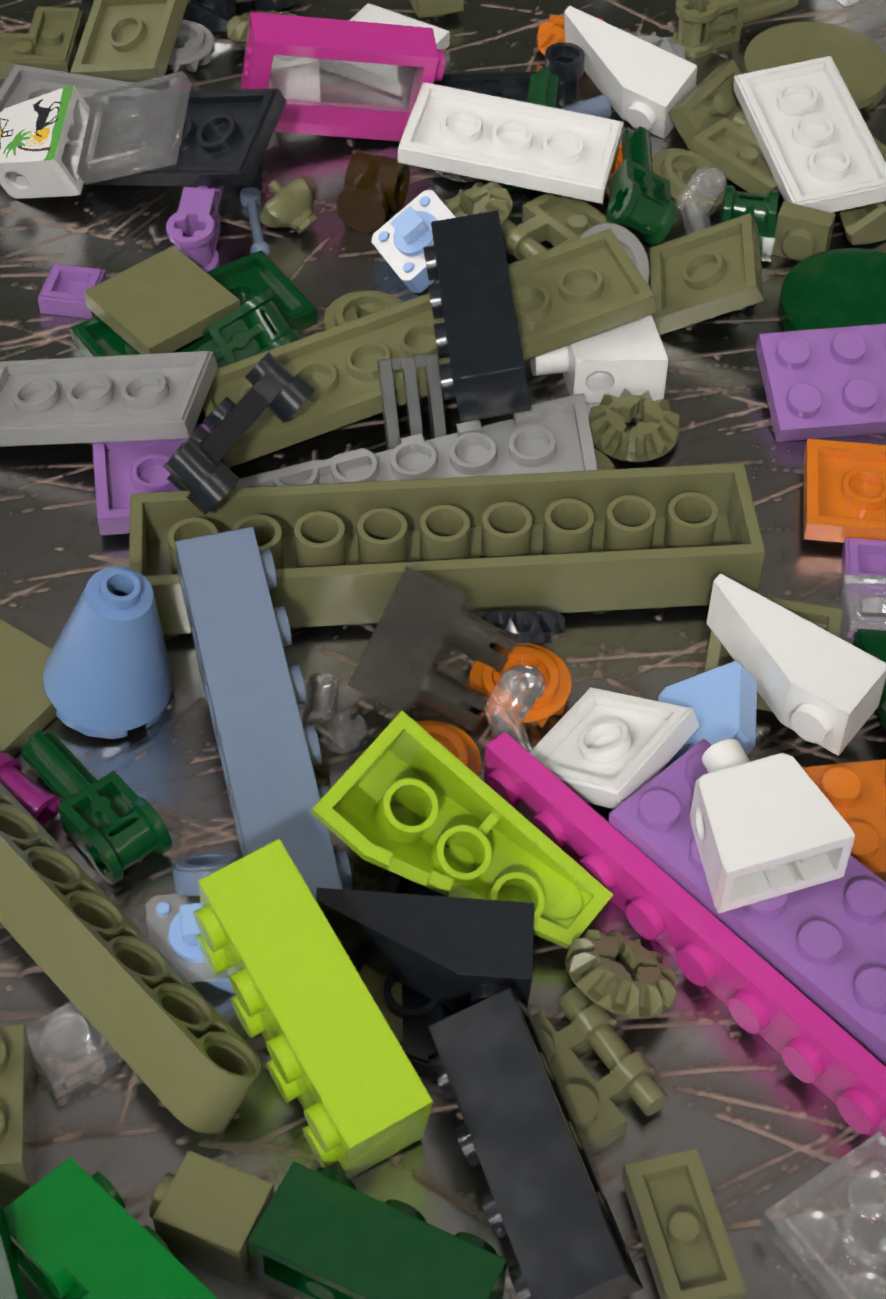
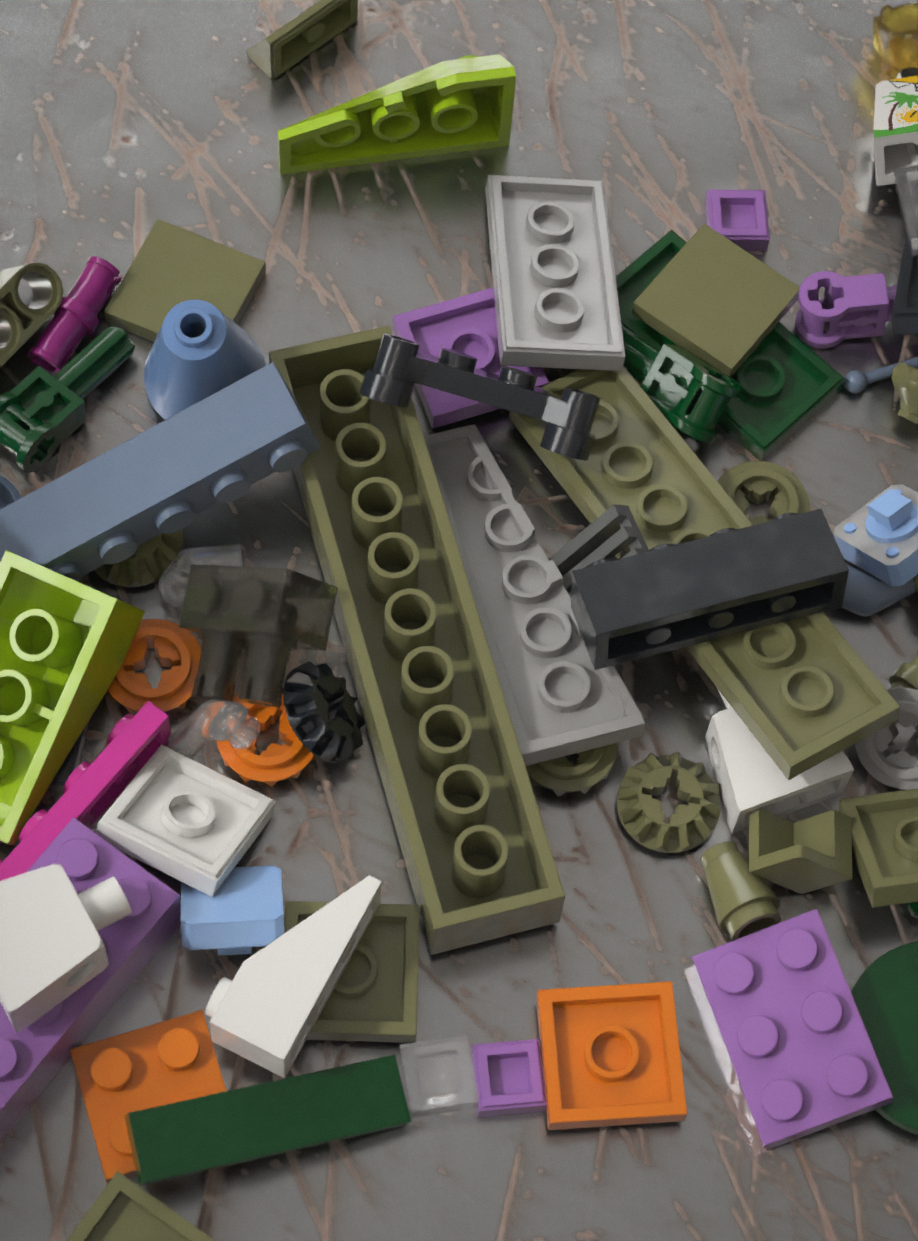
camera: 75 degrees right, 15 degrees up
none -> olive cone [700,841,781,941]
none -> olive panel [749,809,852,894]

